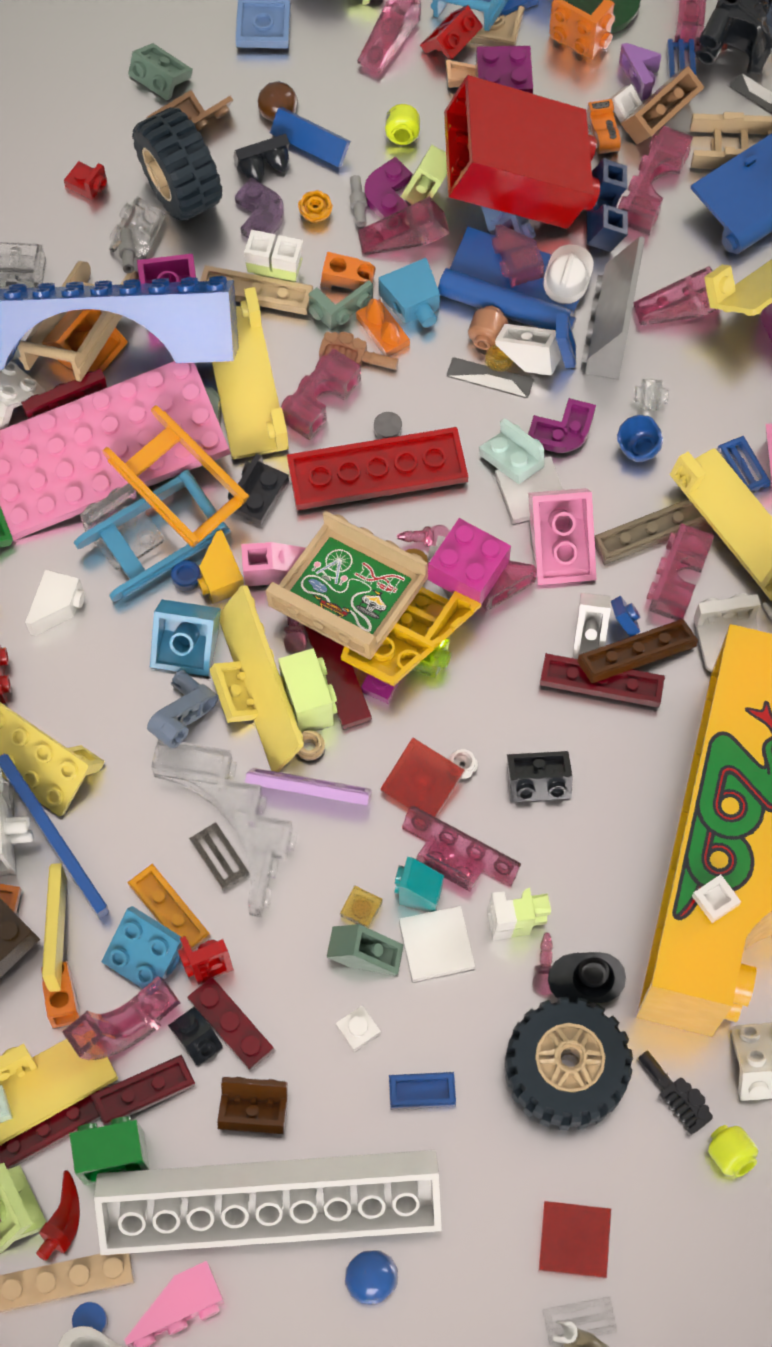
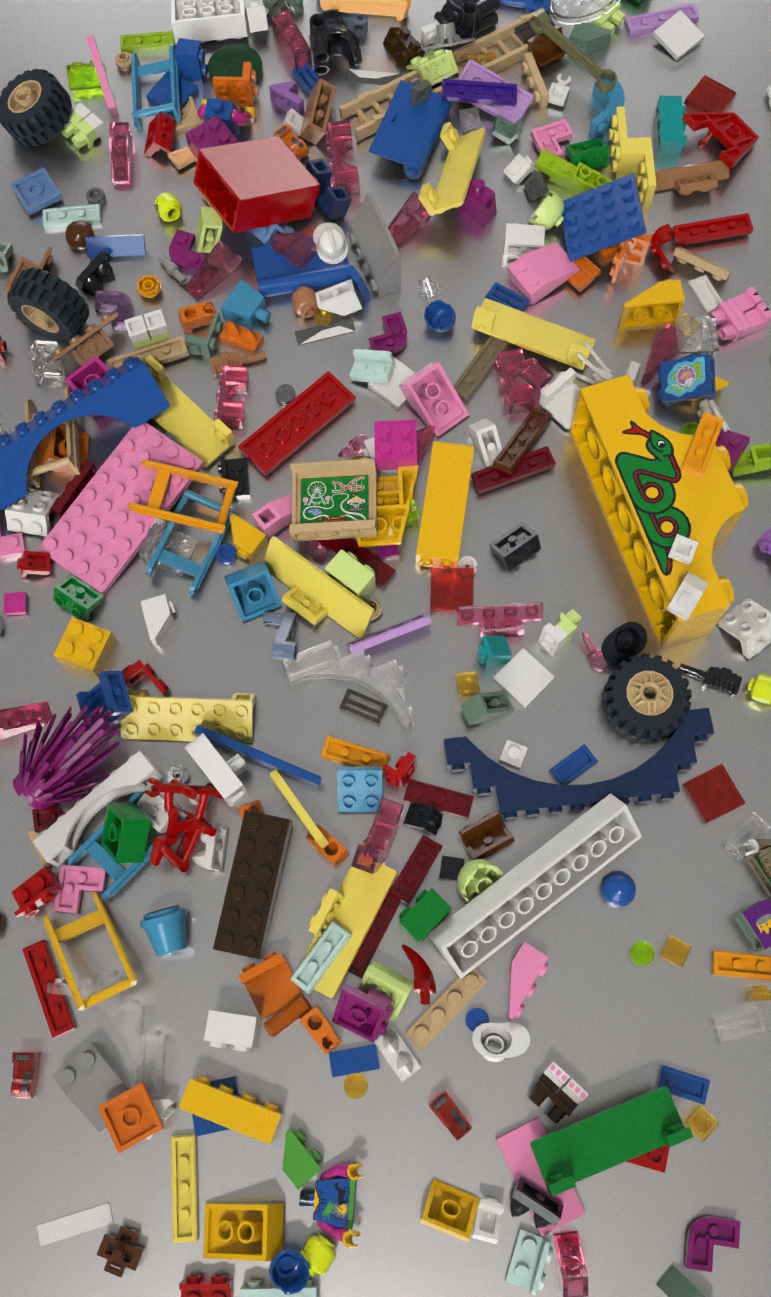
camera: 30 degrees left, 5 degrees up
light grey bar [119,228,136,273] -> none
blue plate [611,595,641,637] -> none
none -> light aqua tile [43,204,102,229]
none -> medium nougat bracket [51,312,119,367]
none -> flat silver tile [86,187,106,206]
none -> blue torso [197,98,256,135]
none -> yellow brick [416,441,474,570]
none -> black tile [439,856,465,882]
none -> dark blue arch [443,708,714,820]
none -> yellowish green cylinder [457,859,504,903]
none -> clear pink slope [518,357,555,391]
none -> white slope [666,571,709,621]

